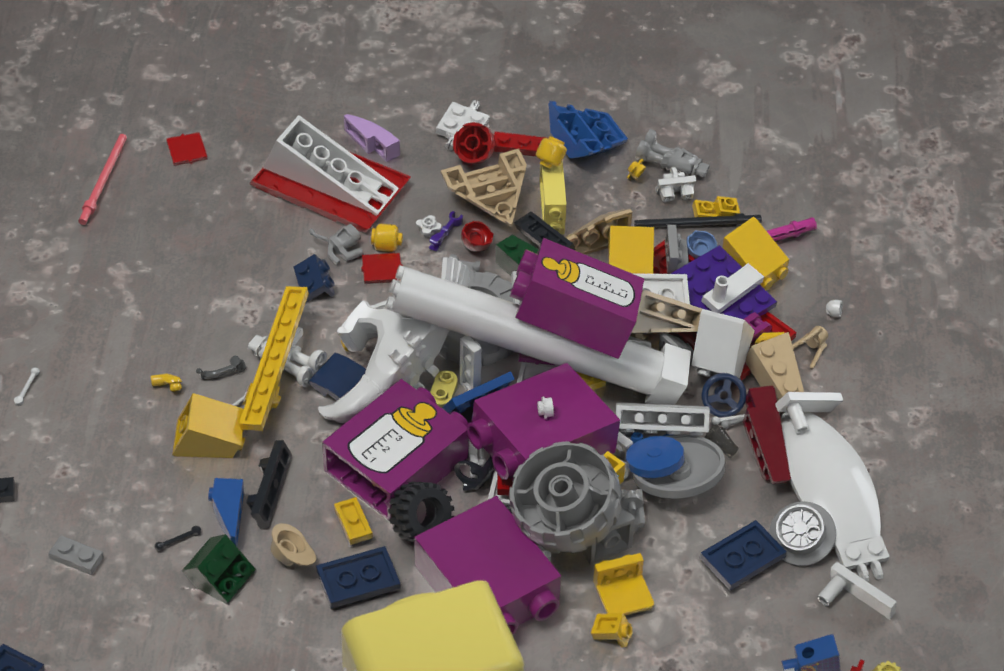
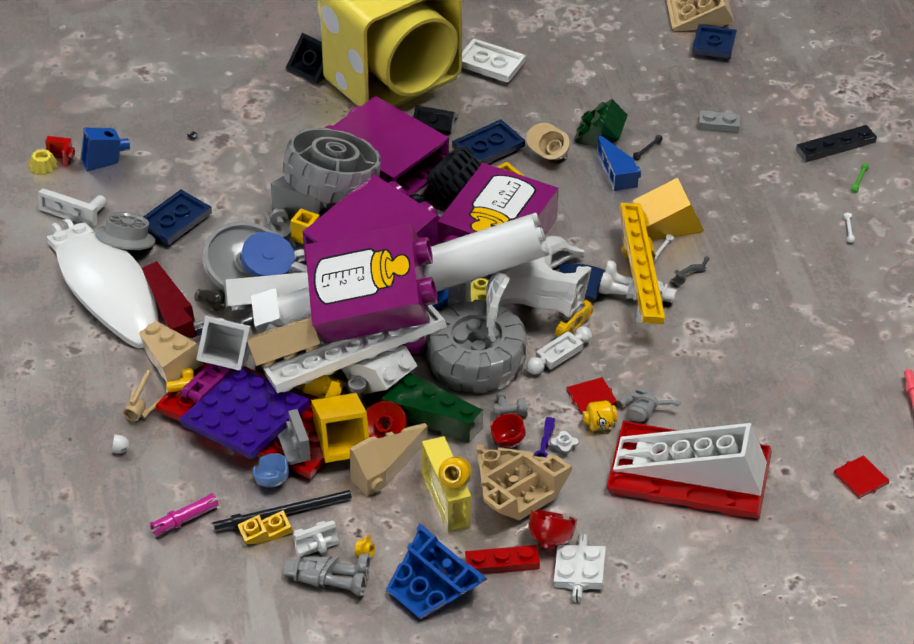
camera: 165 degrees right, 5 degrees down
yellow arm [151,373,182,392] -> none
black hinge [246,440,292,529] -> none
dark blue bracket [293,254,335,302] -> none
lavender slope [344,114,400,162] -> none
black hinge [514,211,576,250] -> none
white plate [537,396,554,420] -> none
yellow bracket [591,613,633,647] -> none
yellow bracket [593,553,654,616] -> none
white piece [701,263,764,313] -> none
yellow slope [722,217,789,291] -> none
white piece [775,392,844,433] -> none

